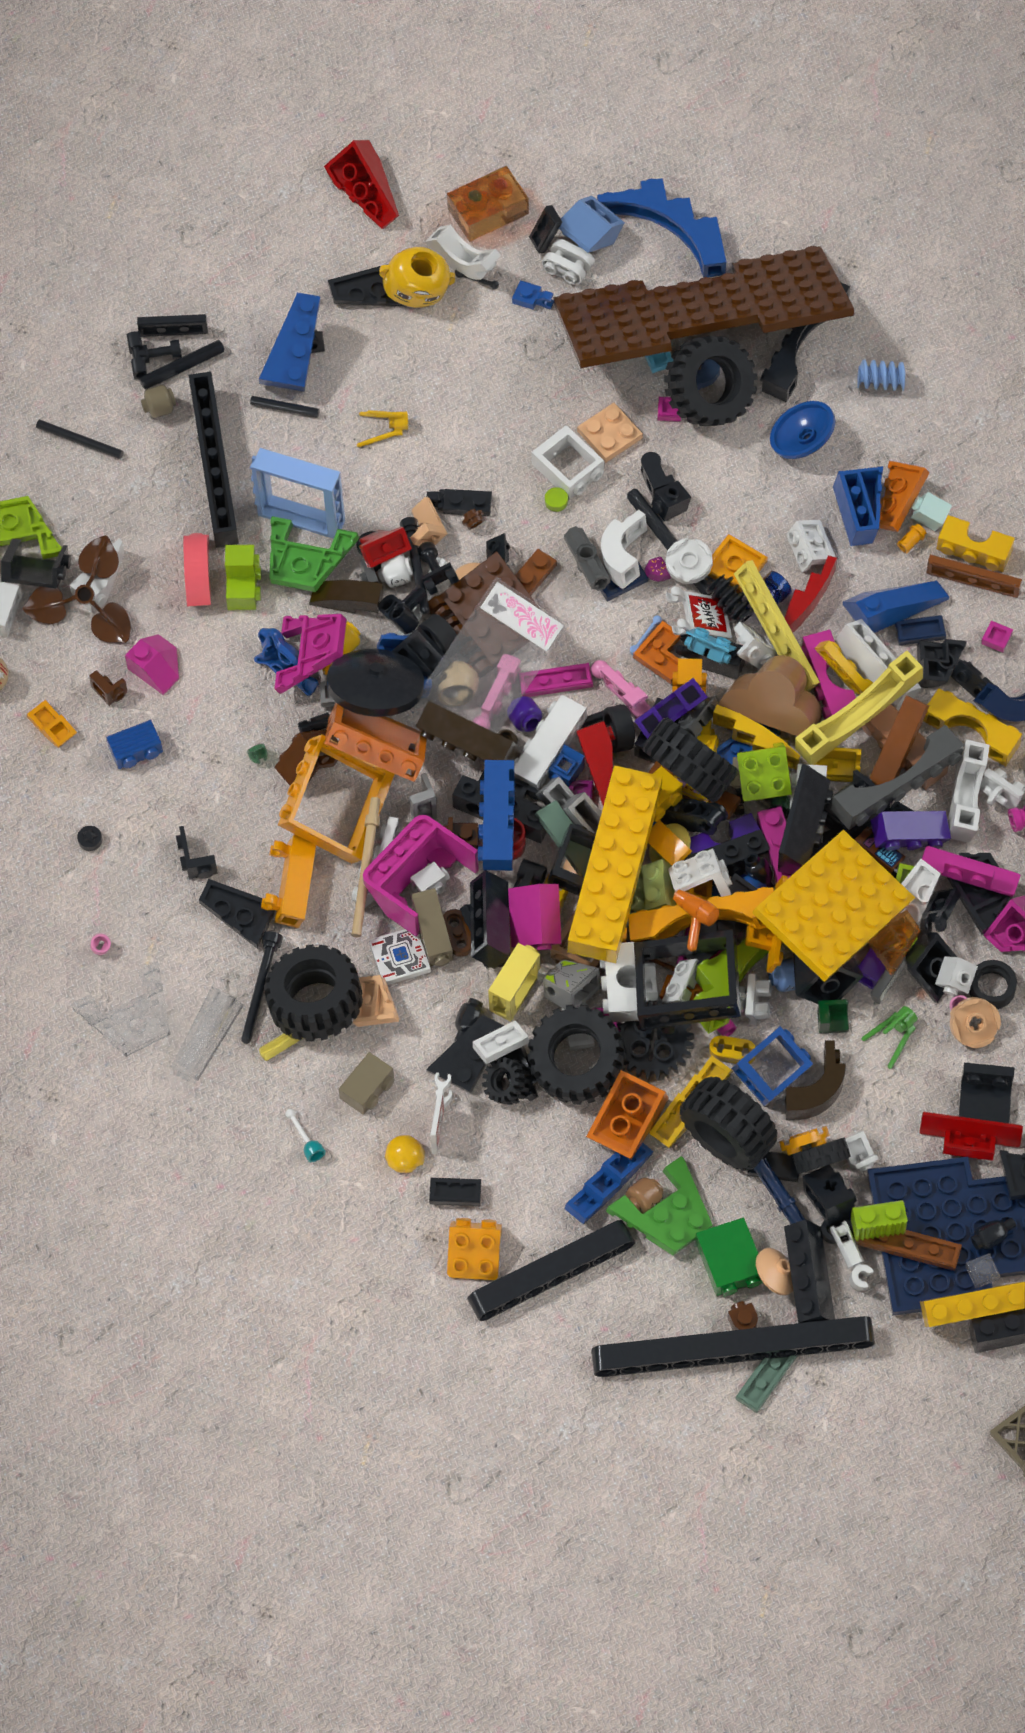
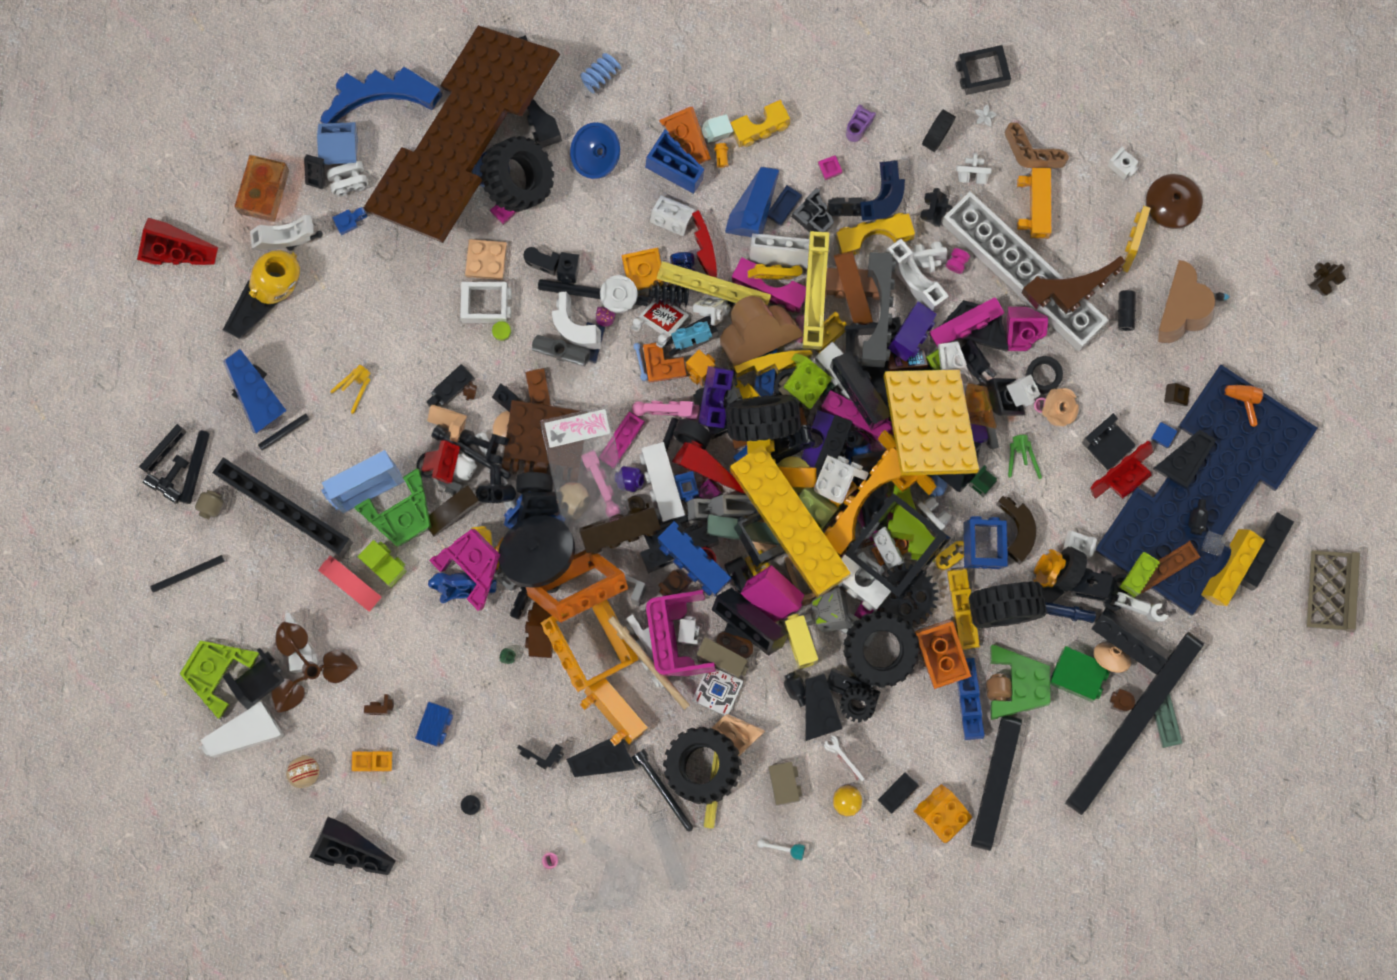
camera: 45 degrees left, 15 degrees up
dark pink slope [125,634,179,695] -> none
white plate [473,1021,529,1064] -> none
orange piece [673,889,719,952] -> none
dark orange tile [926,554,1022,598] -> none

